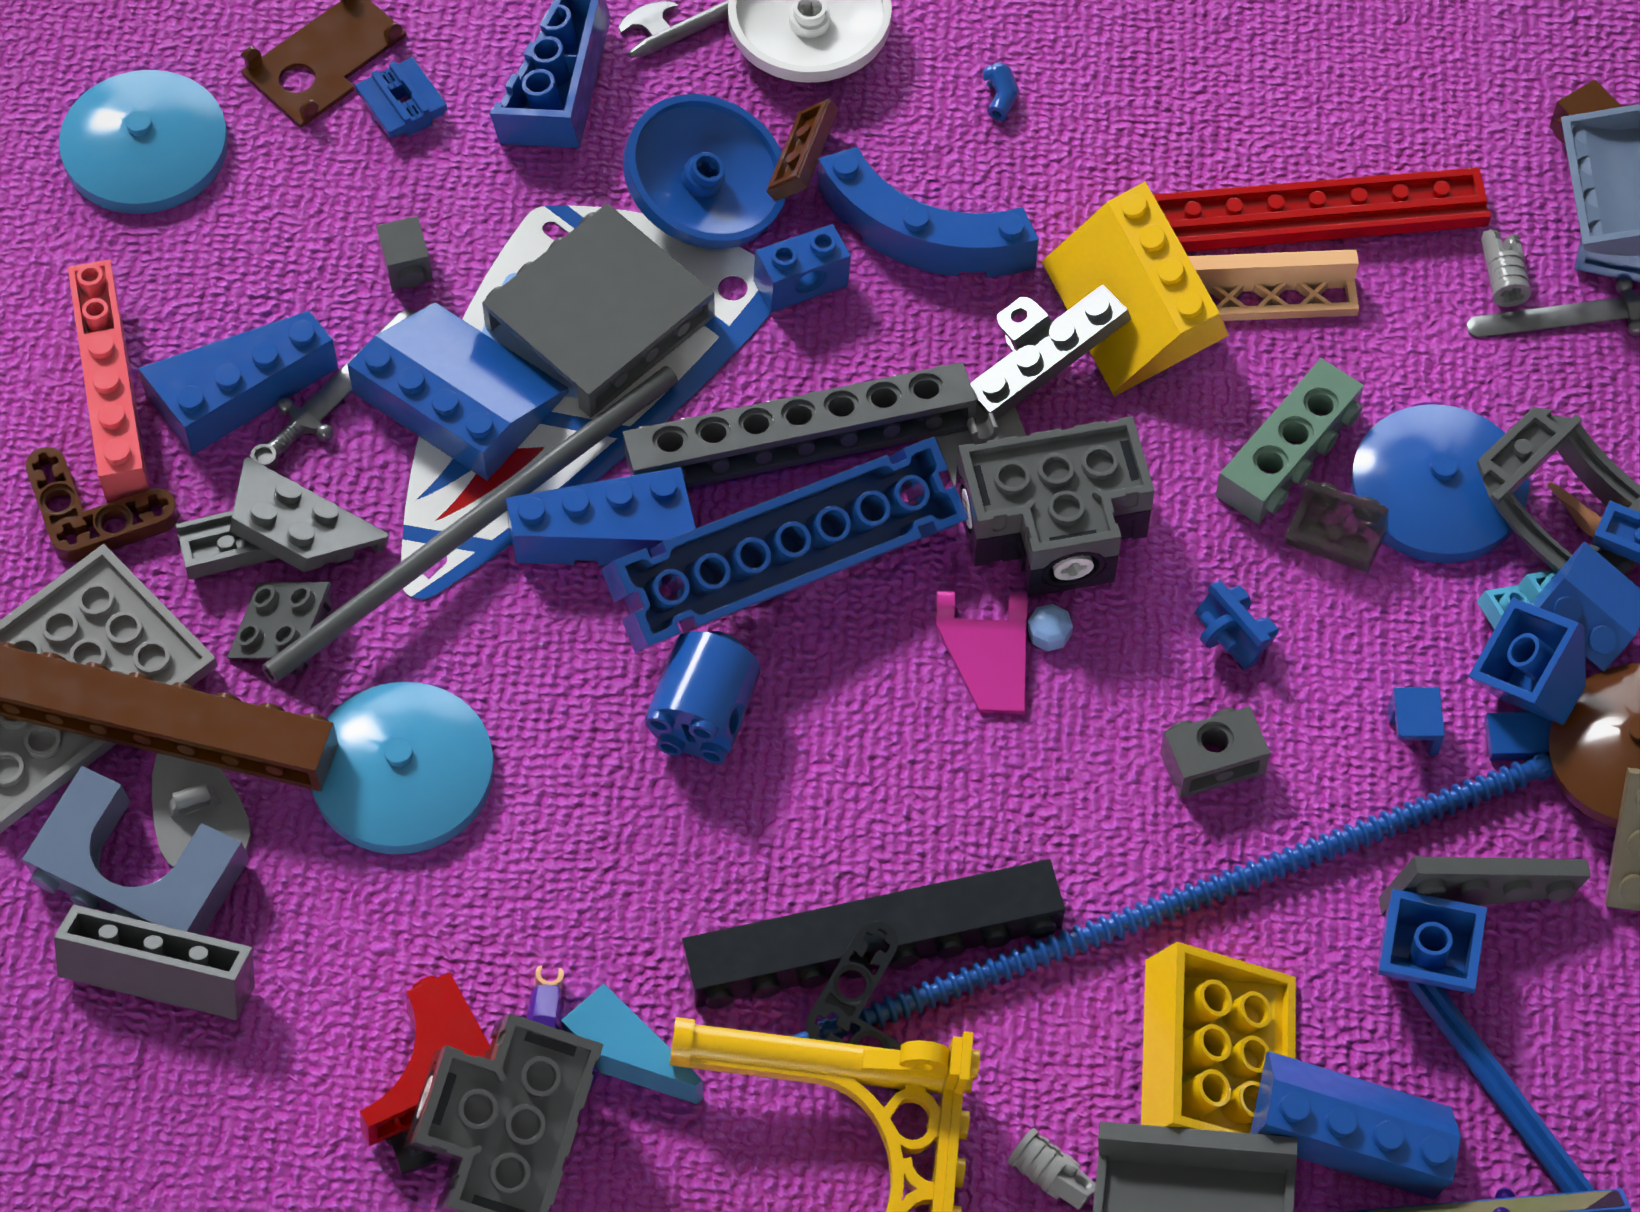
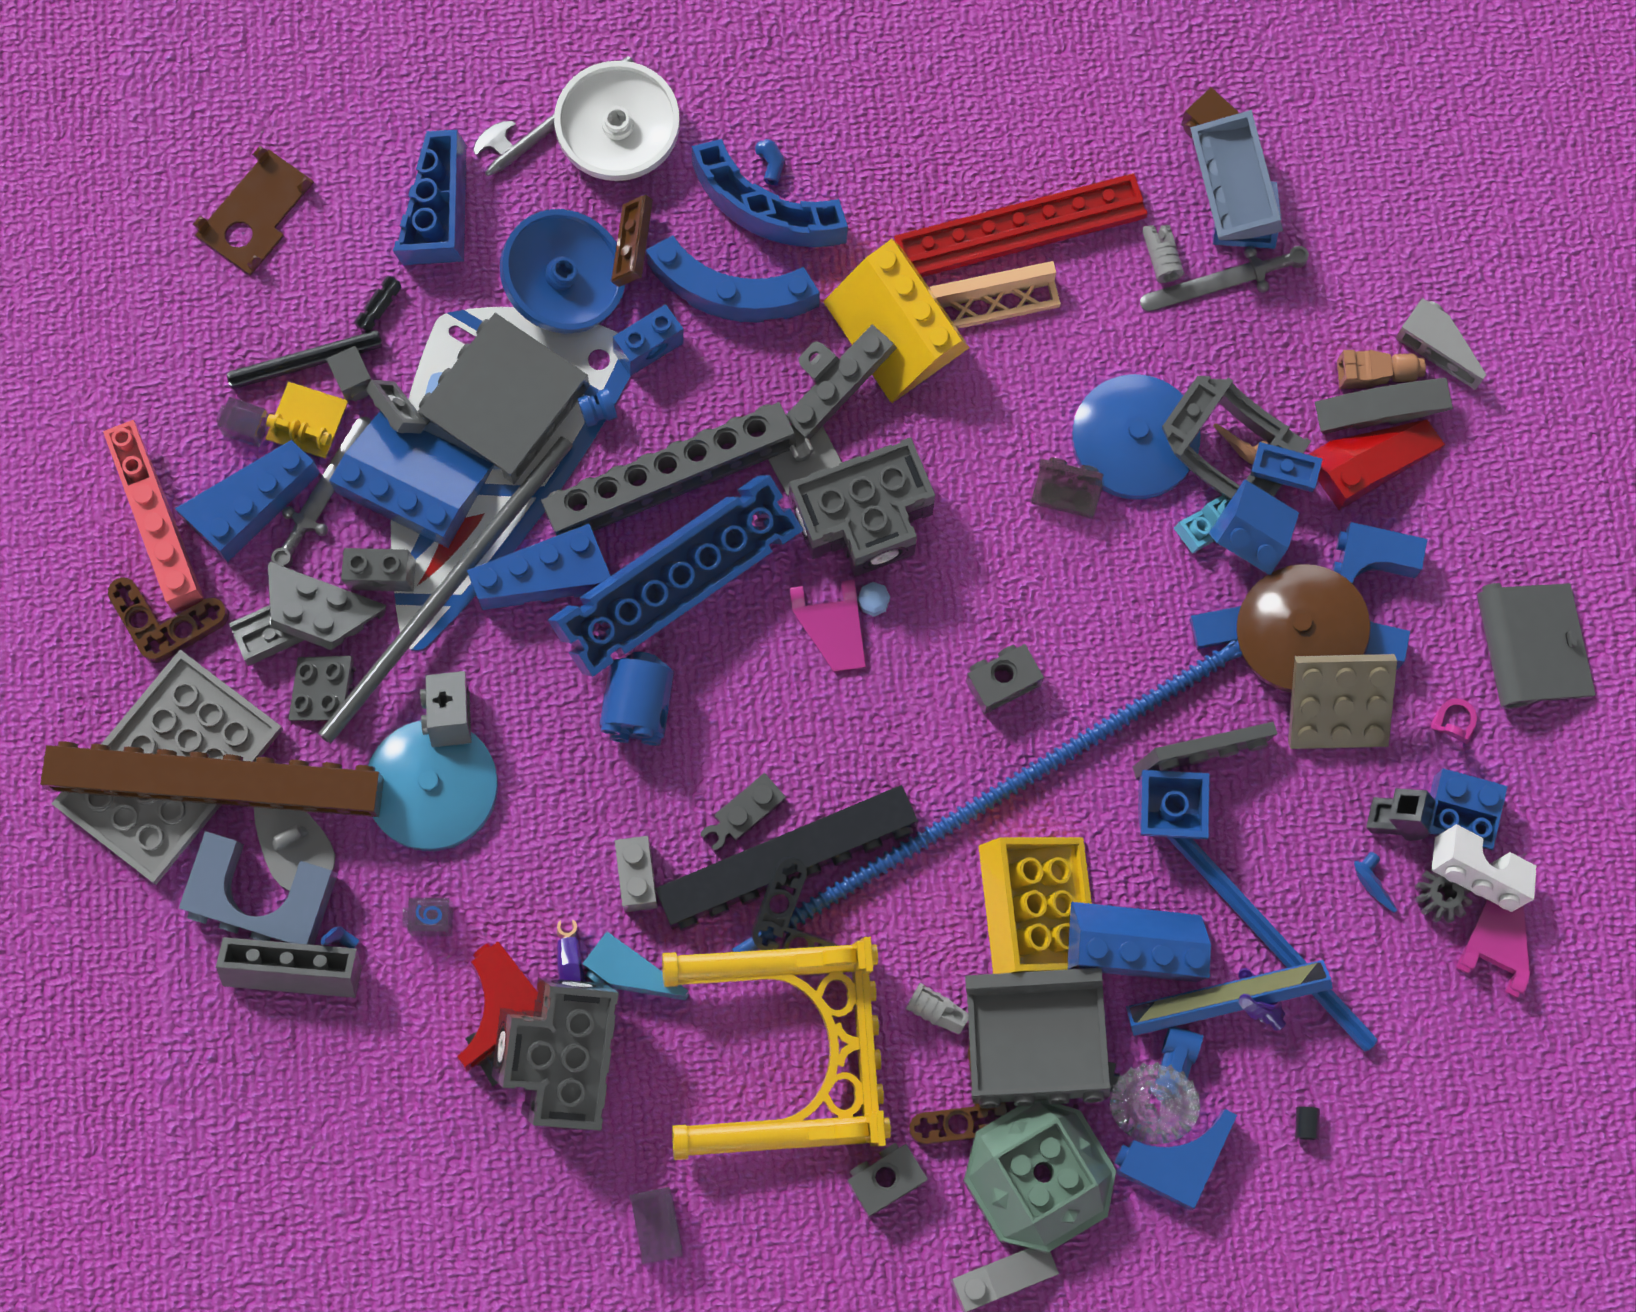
camera: 10 degrees left, 15 degrees up
dark azure dish [59,70,228,214] -> none
blue piece [355,57,448,139] -> none
blue hips [1194,580,1279,670] -> none
sand green brick [1216,358,1364,524] -> none
blue panel [1387,687,1445,755] -> none
blue slope [1468,598,1586,726] -> none
none -> clear purple brick [216,397,269,448]
none -> black axle [227,330,382,389]
none -> yellow hinge [265,382,348,459]
none -> blue bar [321,926,359,948]
none -> dark grey brick [341,548,416,592]
none -> black axle [354,276,401,333]
none -> dark grey plate [365,380,427,434]
none -> clear purple brick [402,898,453,936]
none -> brick [420,671,472,747]
none -> blue wheel [577,388,618,428]
none -> light grey brick [615,836,658,912]
none -> blue brick [692,139,848,247]
none -> dark grey plate [700,773,786,853]

